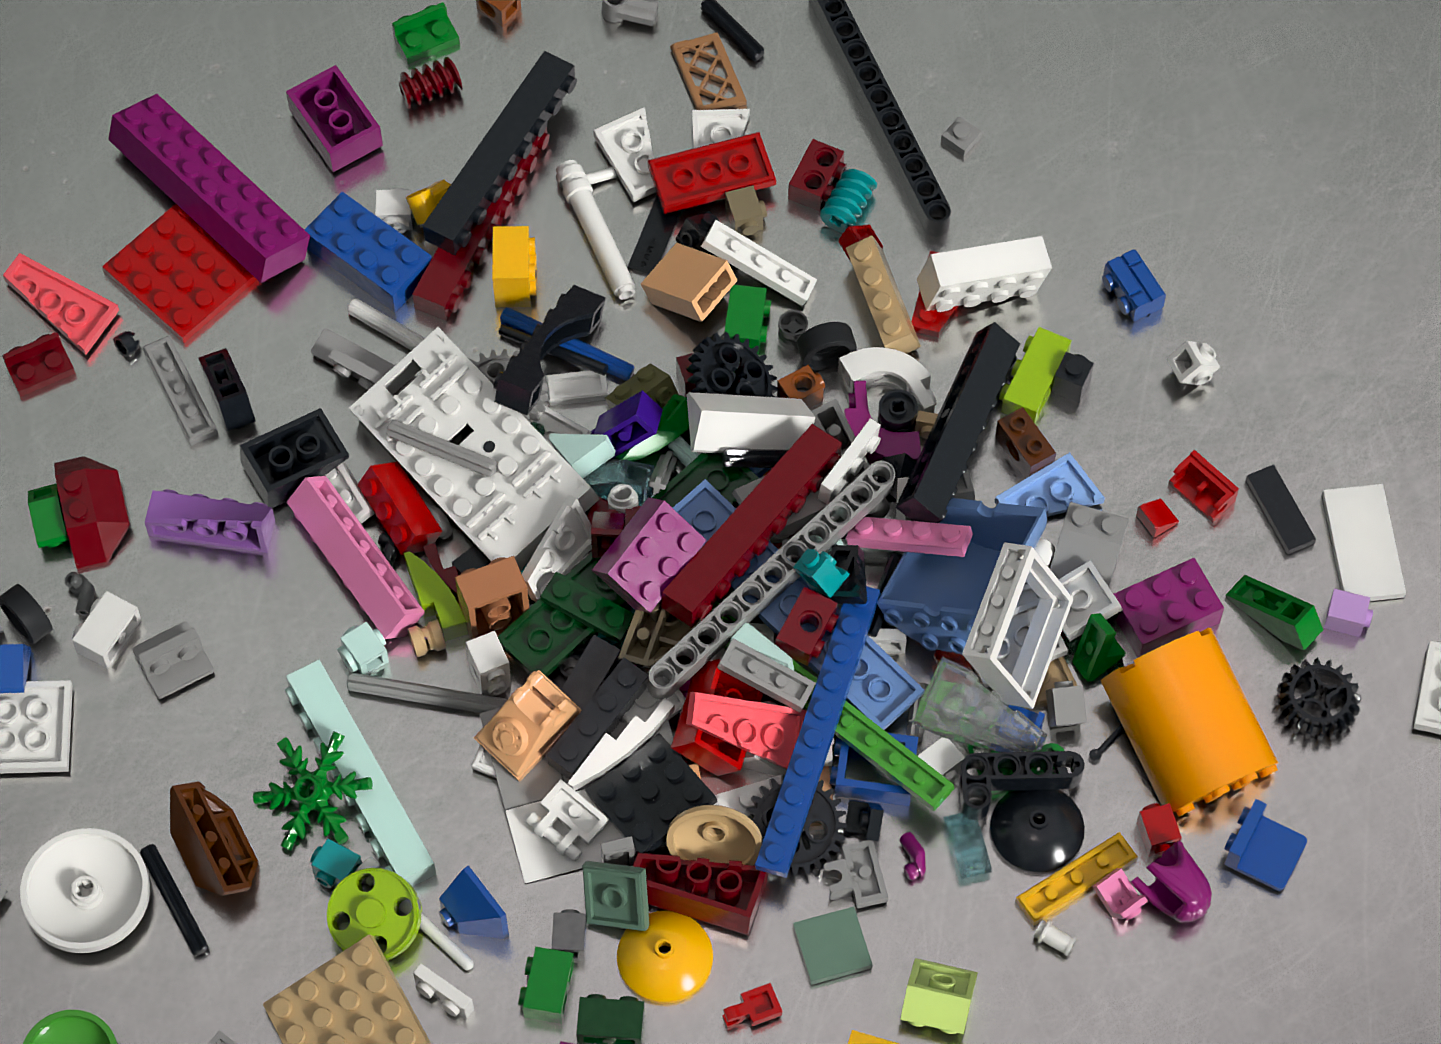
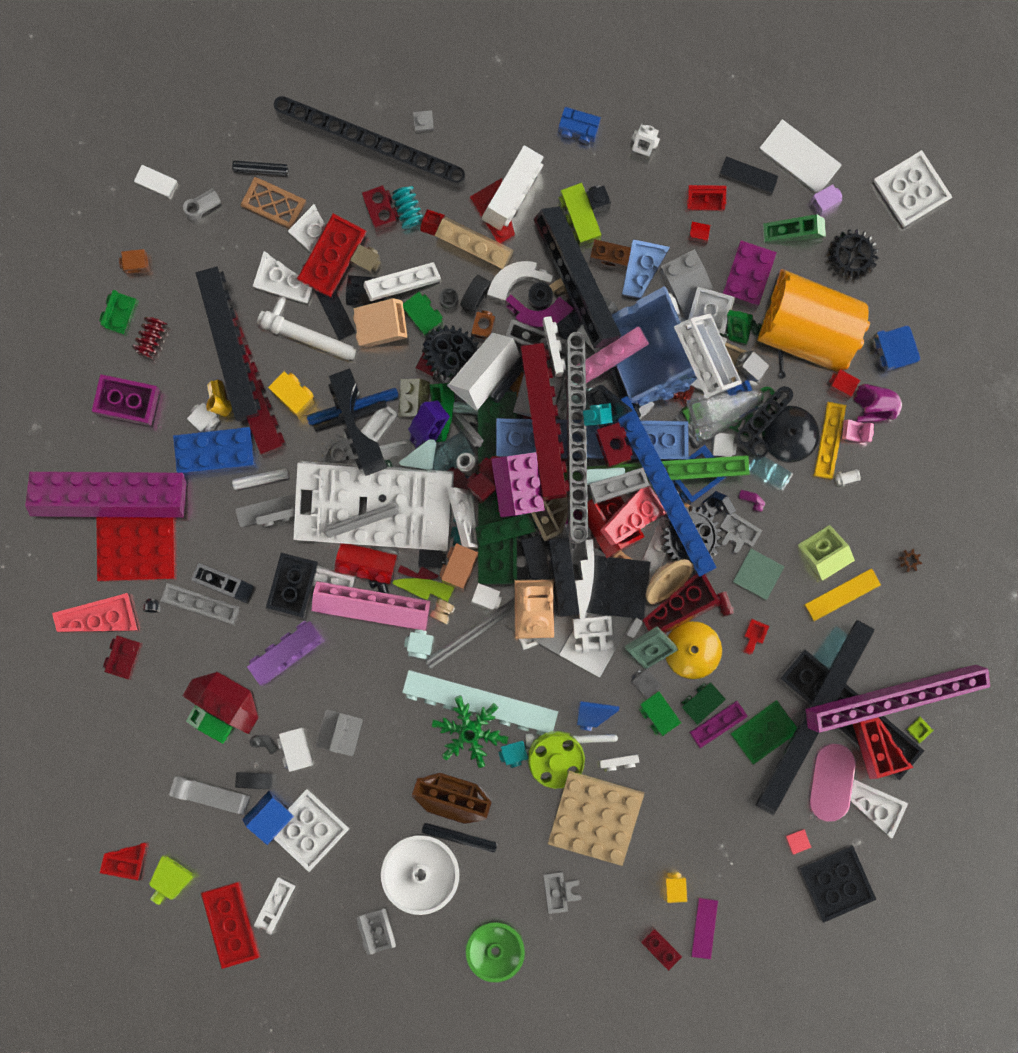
camera: 50 degrees left, 20 degrees up
none -> dark red pin [716,591,734,617]

